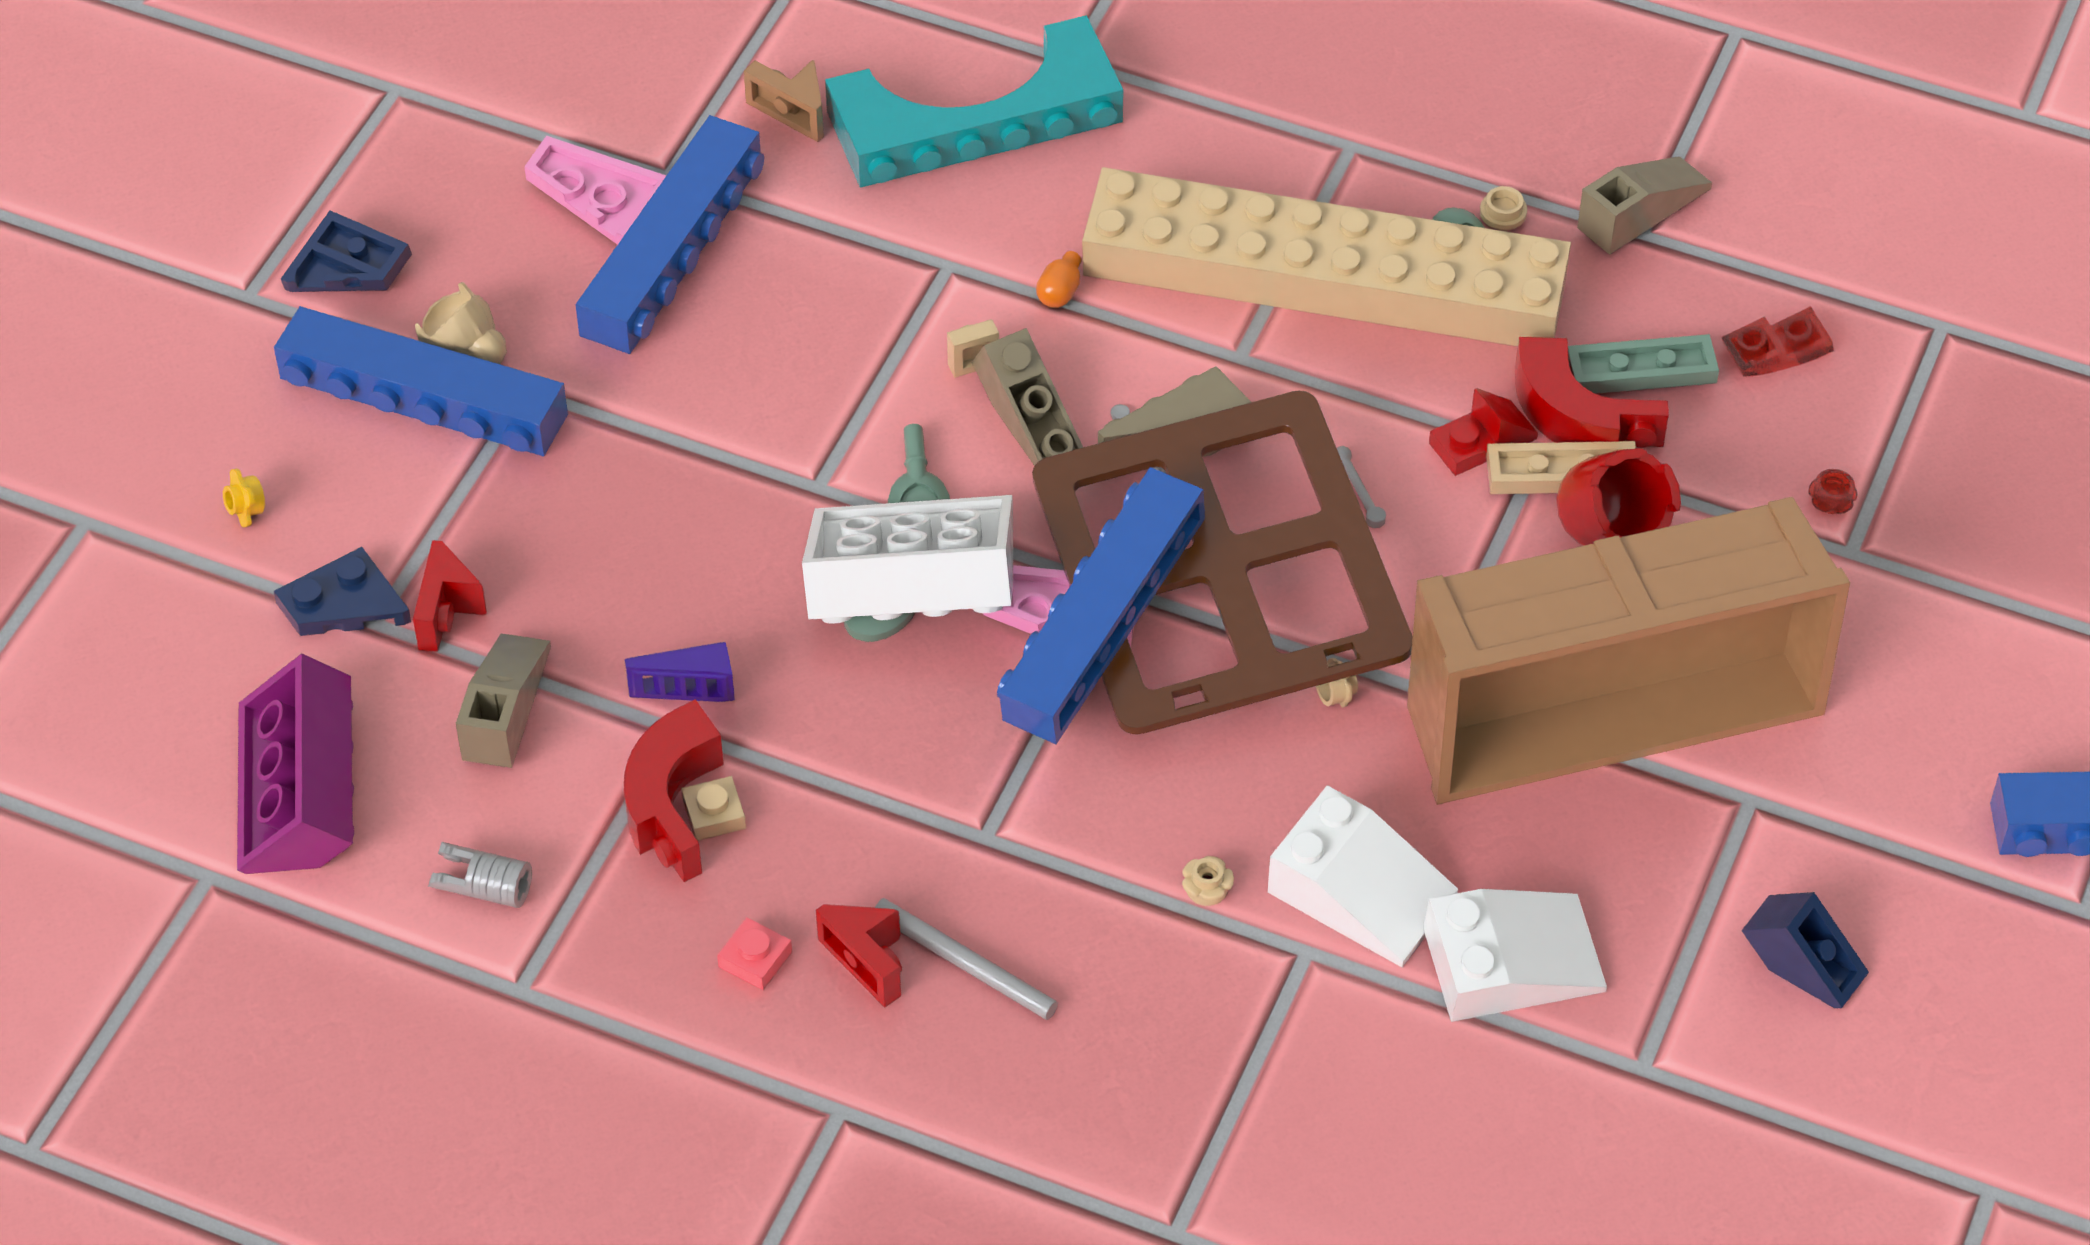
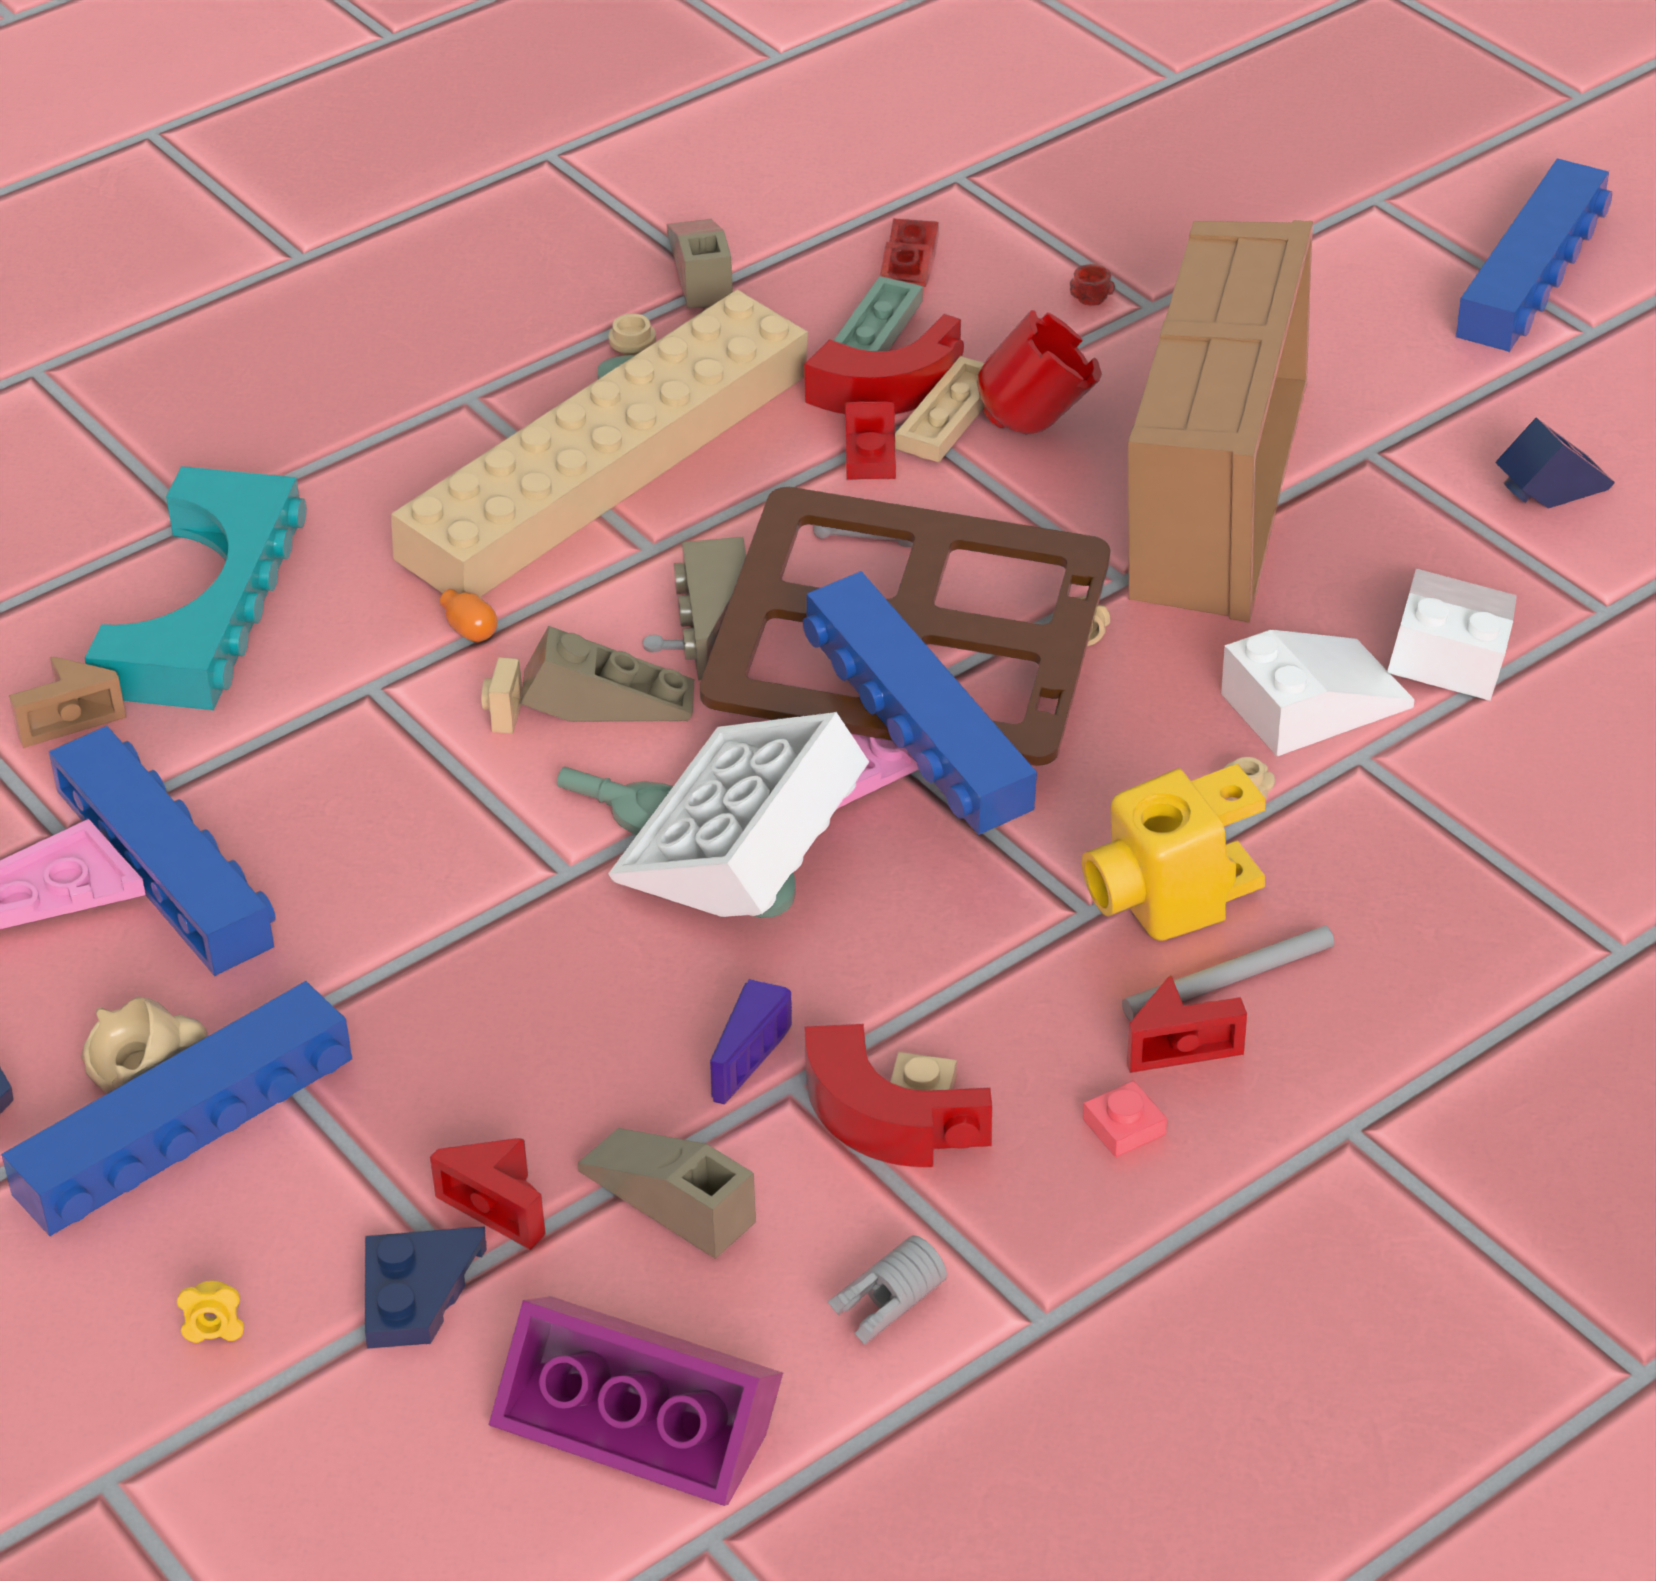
camera: 60 degrees left, 10 degrees down
none -> yellow piece [1081,763,1266,941]

